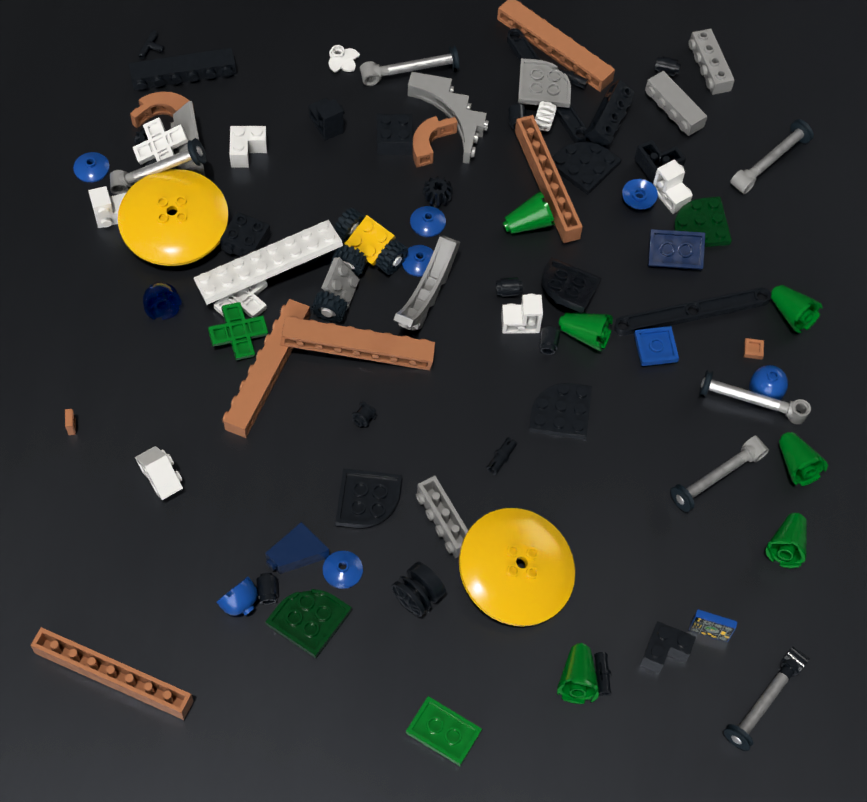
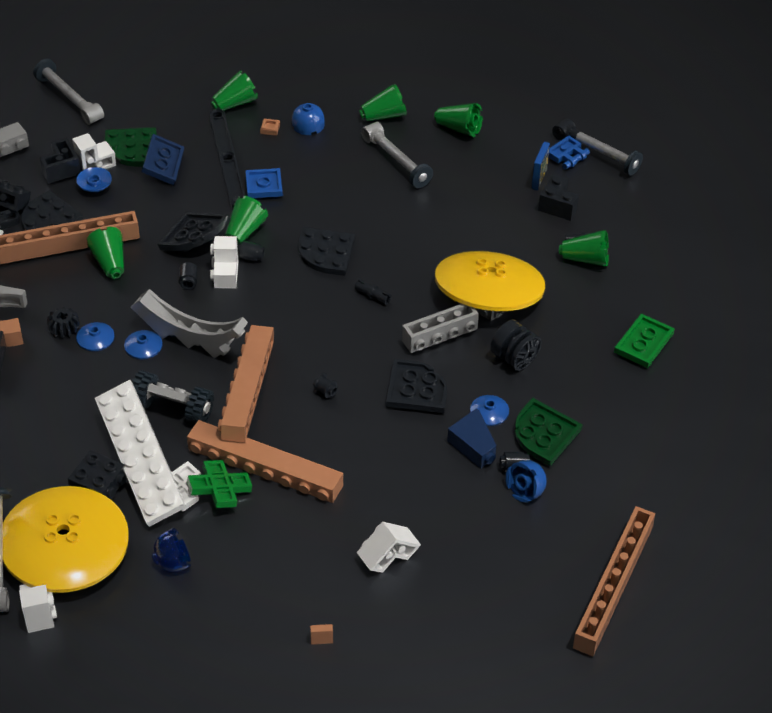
camera: 85 degrees left, 15 degrees down
plate [334,207,408,275] -> none
piece [699,369,811,424] -> none
none -> blue plate [549,136,590,170]

